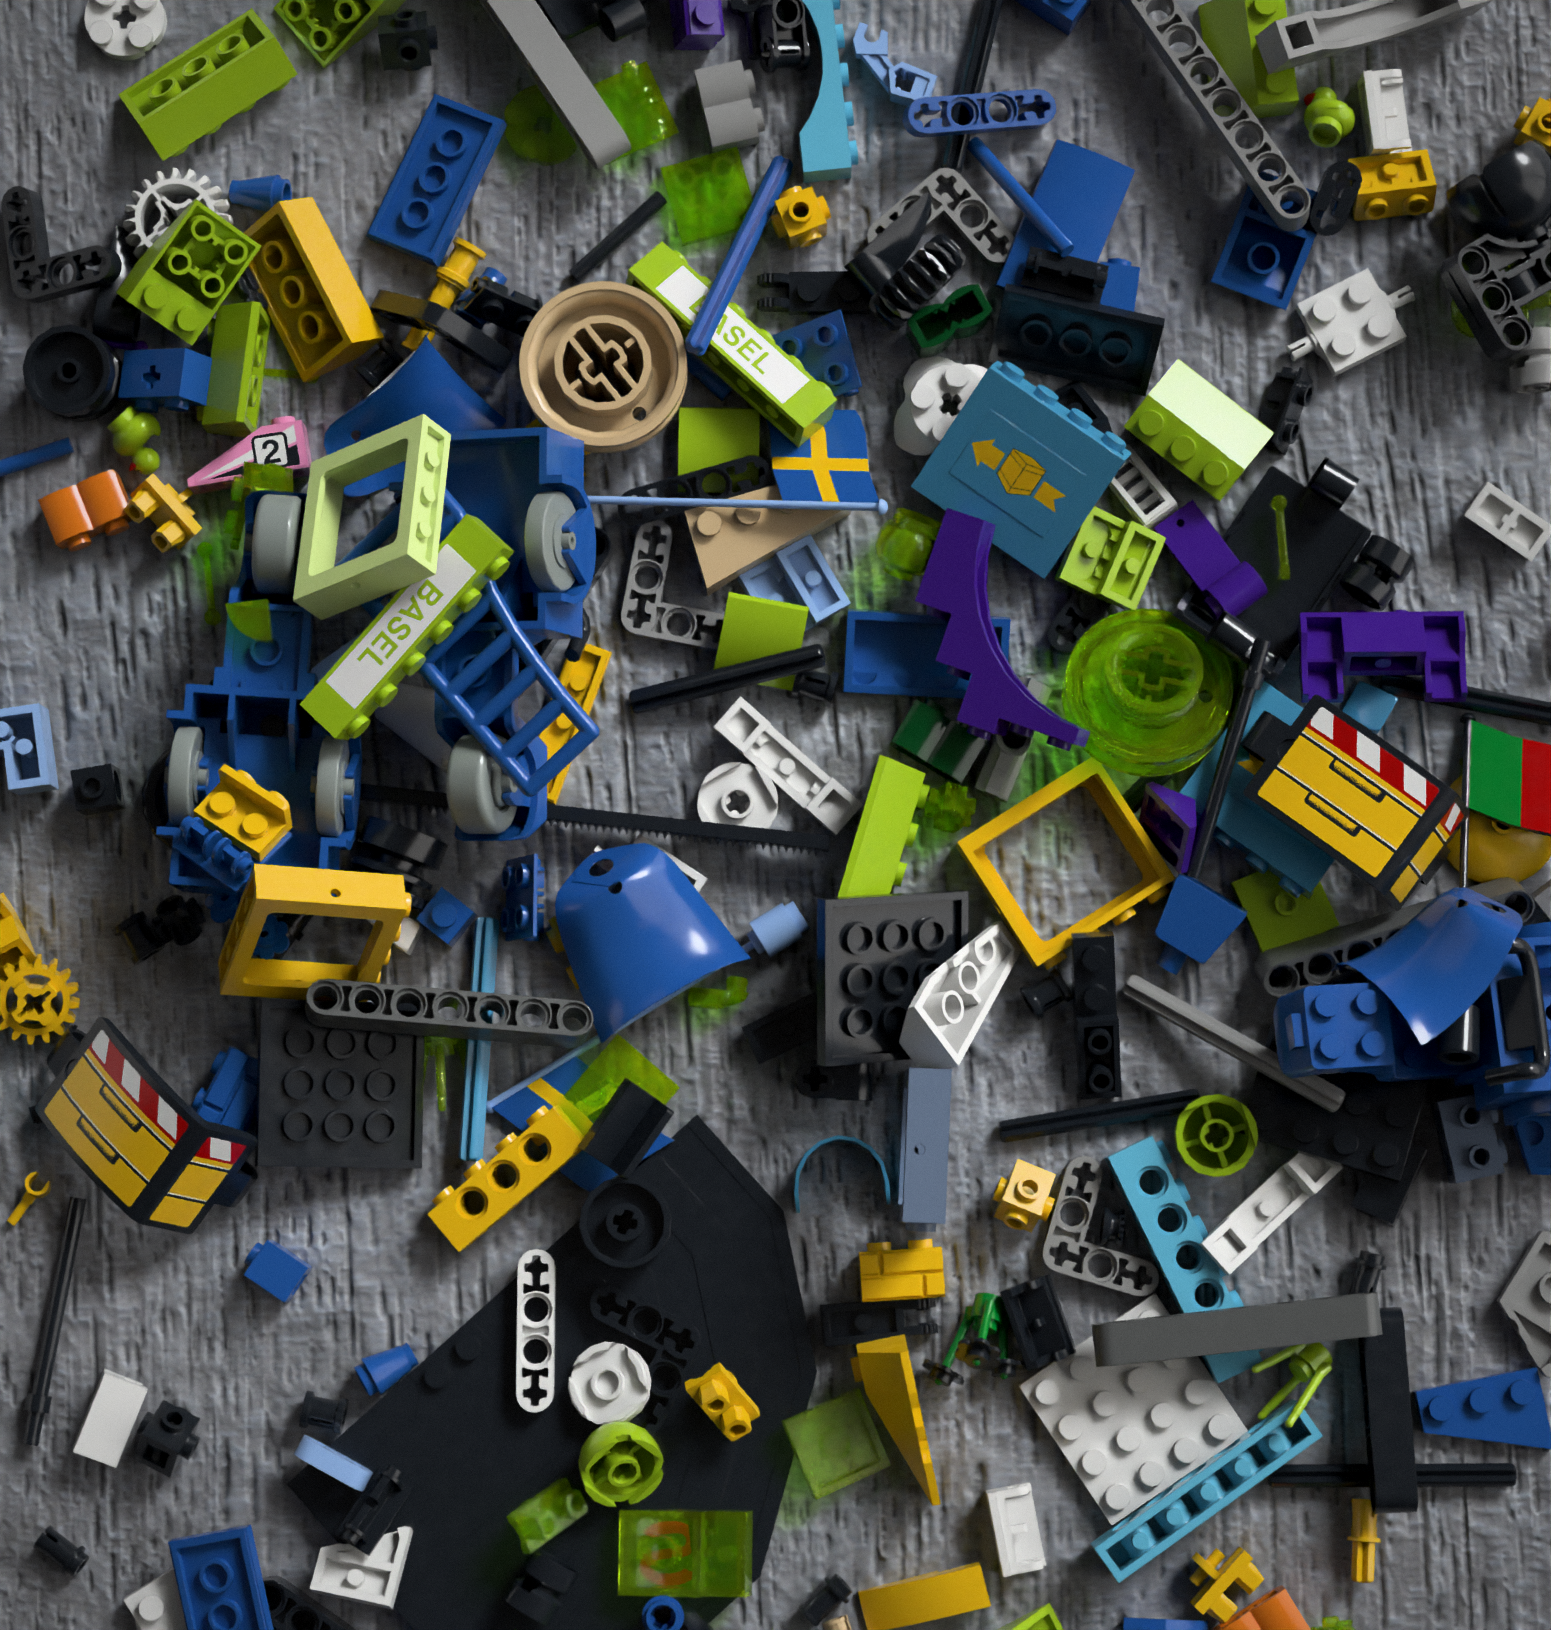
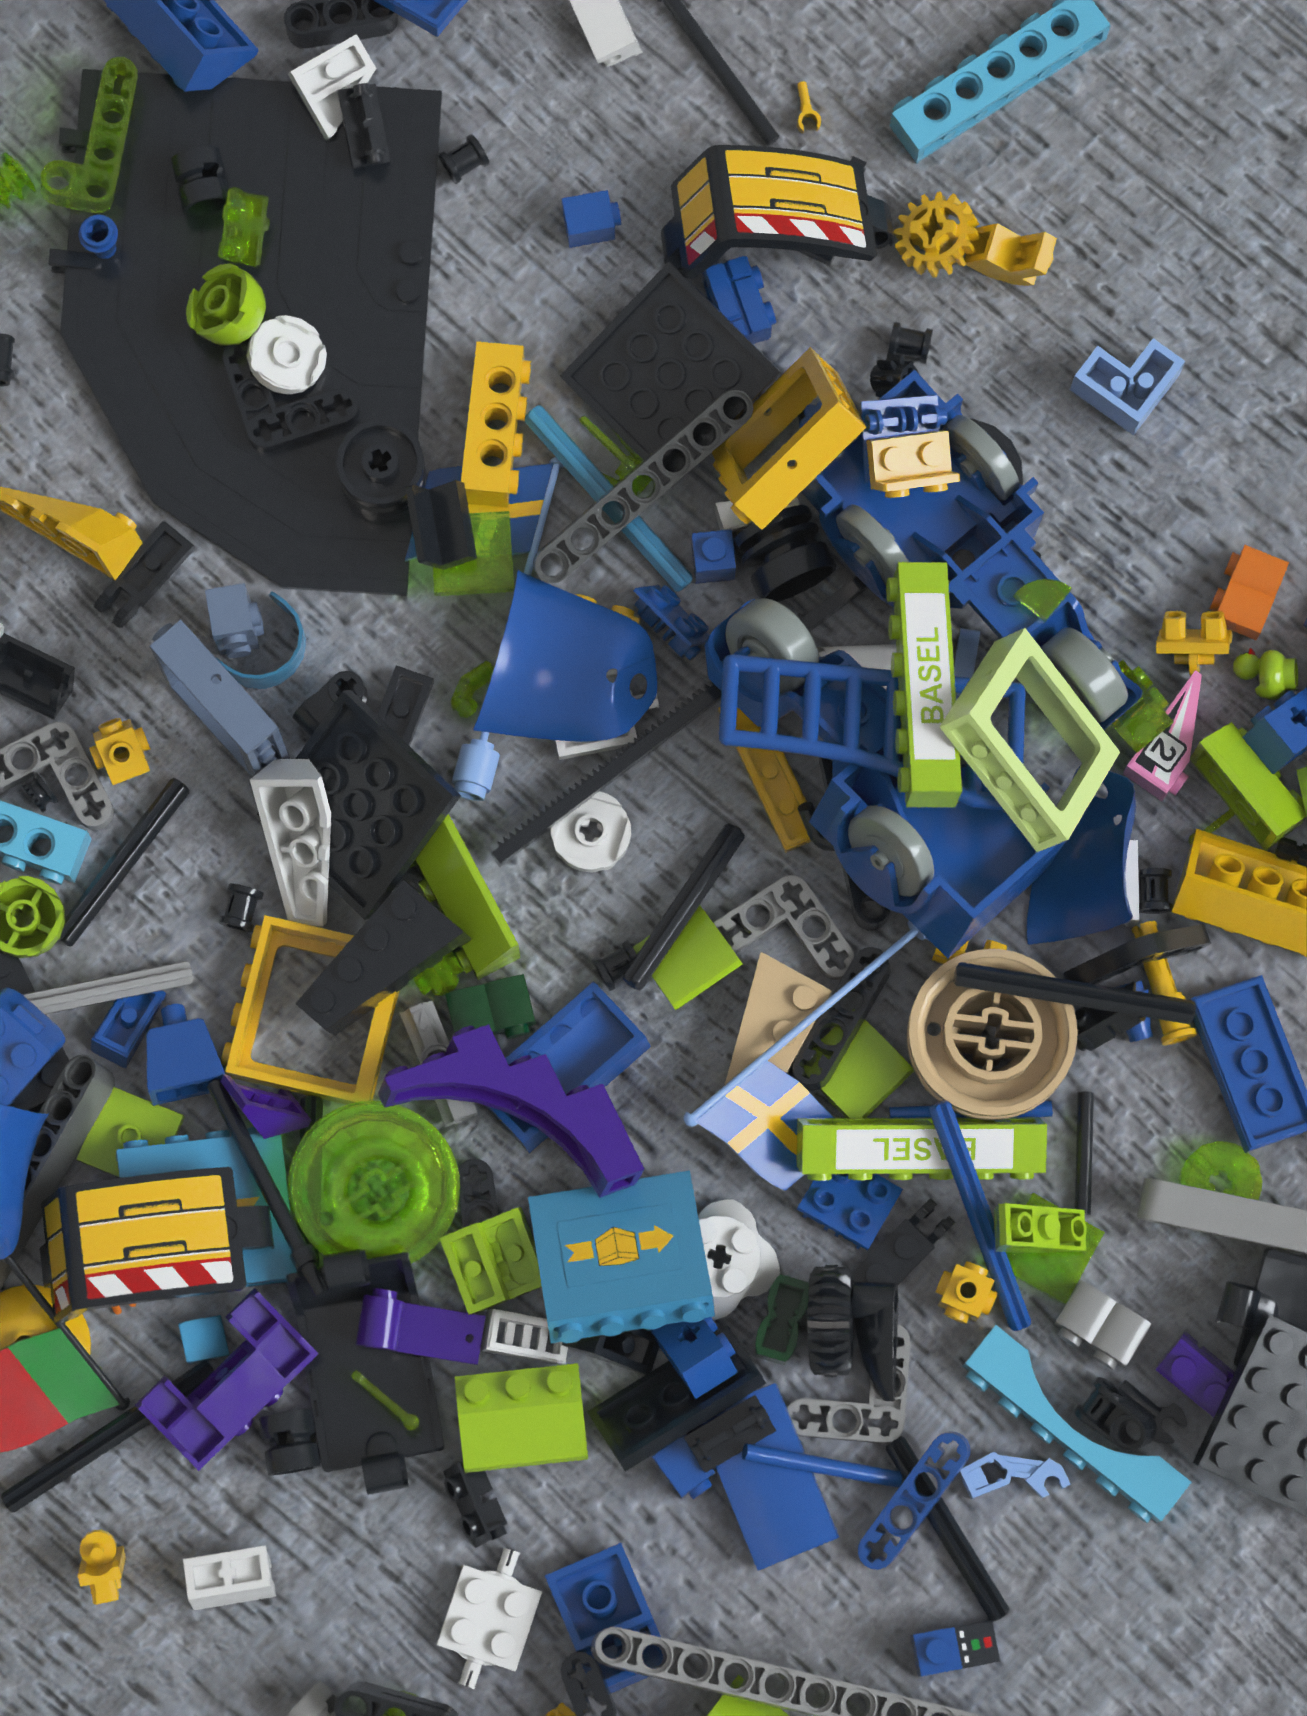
camera: 135 degrees right, 5 degrees down
black brick [70,763,126,816] -> none
black brick [133,1400,200,1478] -> none
clear neon green hinge [197,541,221,626] -> none
light blue beam [294,1435,373,1492] -> none
blue cone [354,1343,419,1397] -> none
white beam [516,1249,556,1413] -> none
clear neon green hinge [593,60,679,165] -> none
clear neon green slope [618,1509,753,1598] -> none
yellow hips [684,1362,760,1441] -> none
white slope [713,696,863,835] -> none
light blue slope [737,534,851,633] -> none
clear neon green plate [781,1388,891,1500] -> none
yellow brick [858,1239,945,1302] -> none
clear neon green piece [875,507,941,582] -> none
plant [922,1293,1026,1387] -> none
black slope [1071,931,1122,1100] -> none
none -> blue slope [91,991,166,1068]
none -> sand blue brick [205,583,265,658]
none -> black wedge [295,880,472,1036]
none -> blue brick [650,1317,737,1399]
none -> black axle [954,962,1196,1024]
none -> lime slope [994,1203,1087,1253]

